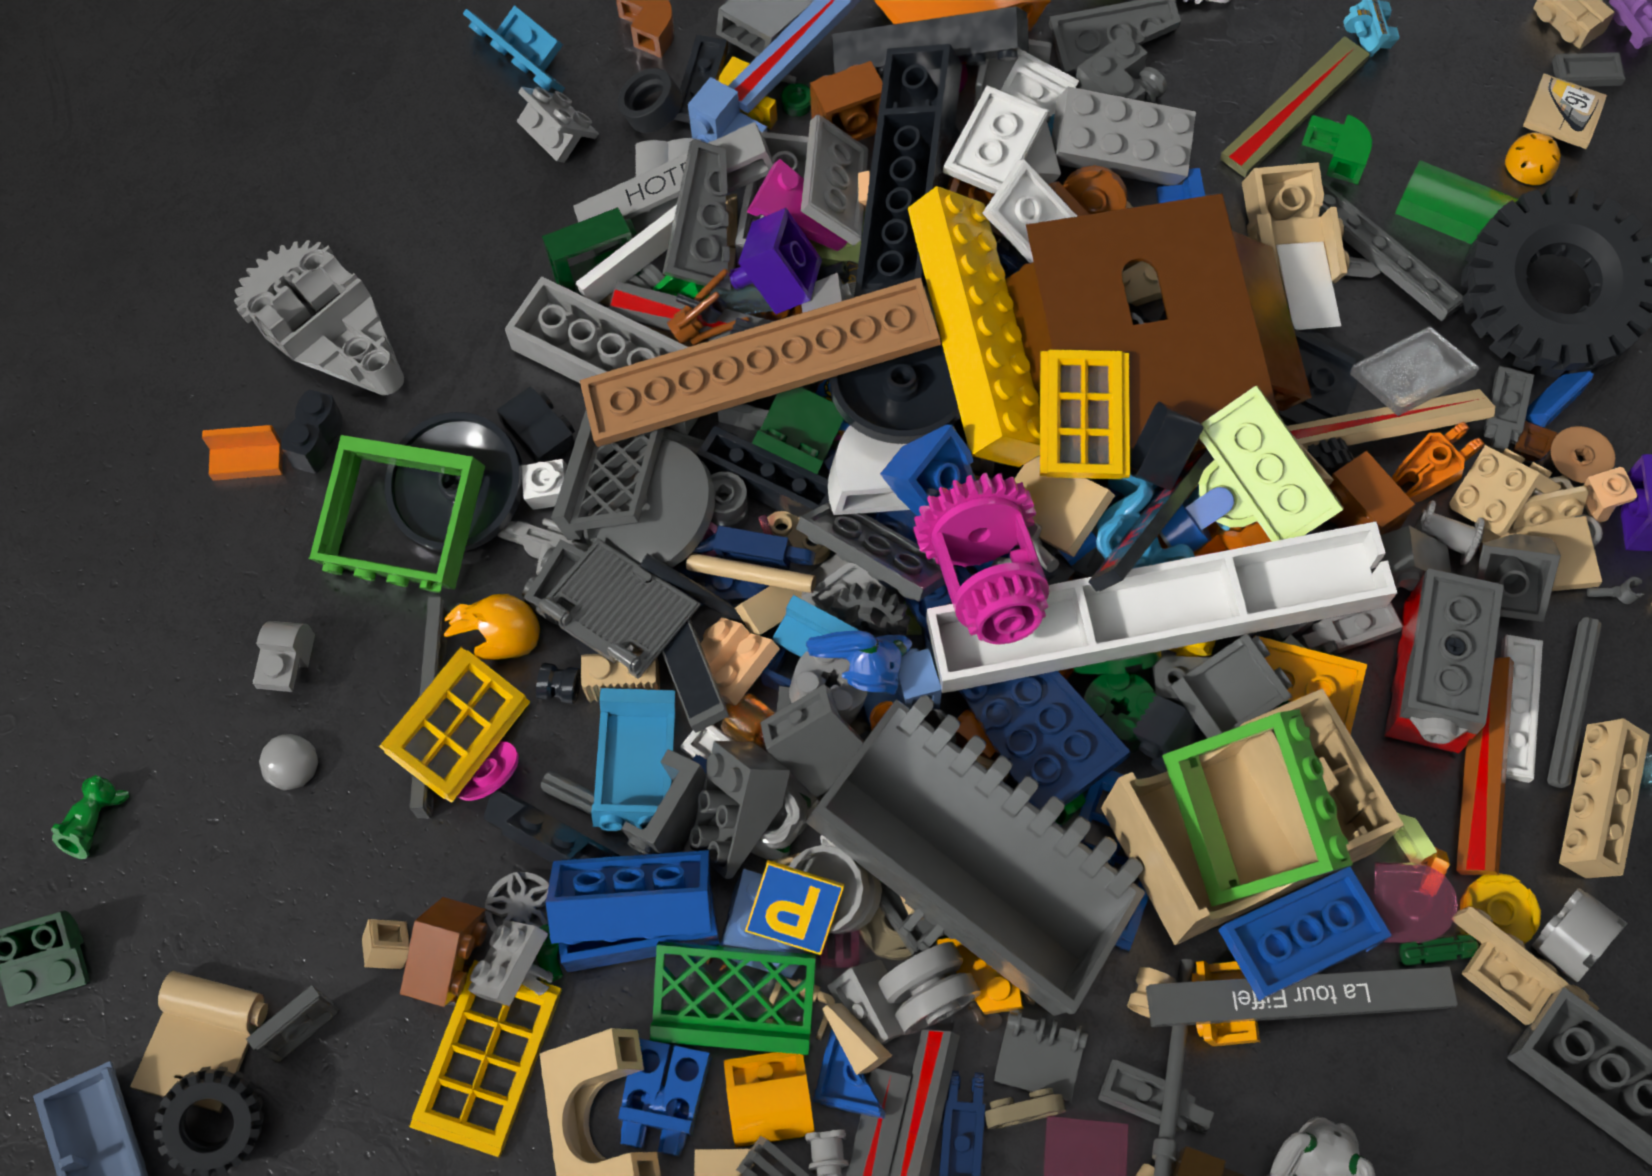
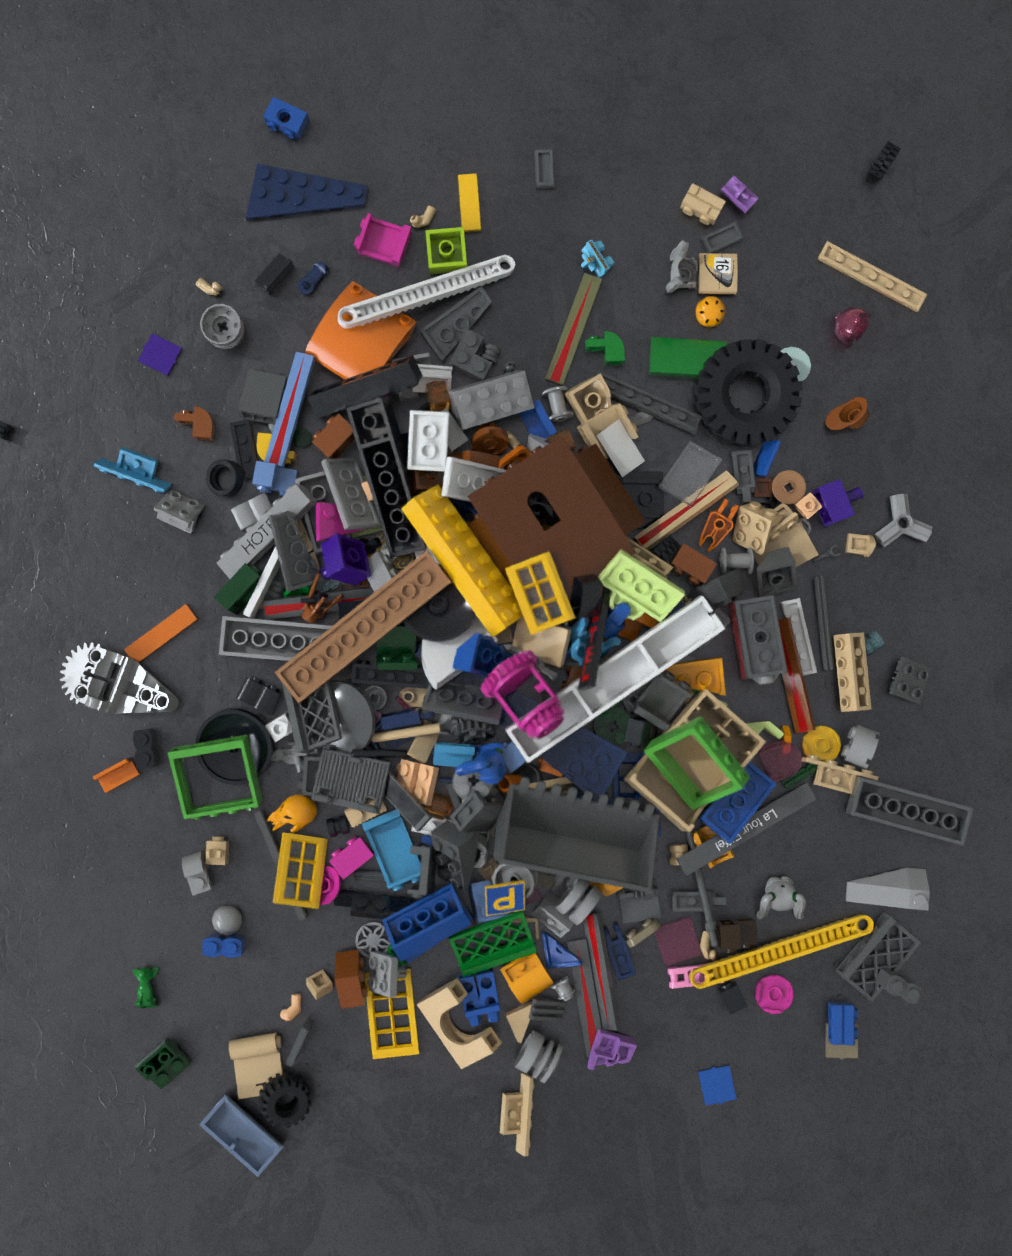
camera: 30 degrees left, 20 degrees up
tan piece [822,1003,893,1075] -> none
none -> orange tile [124,604,199,663]
none -> blue brick [202,934,246,958]
none -> tan brick [206,836,229,865]
none -> light nougat arm [280,994,301,1021]
none -> dark pink brick [329,836,375,879]
none -> clear orange brick [425,381,450,412]
none -> light grey hose [542,386,574,423]
none -> light grey hair [666,240,698,293]

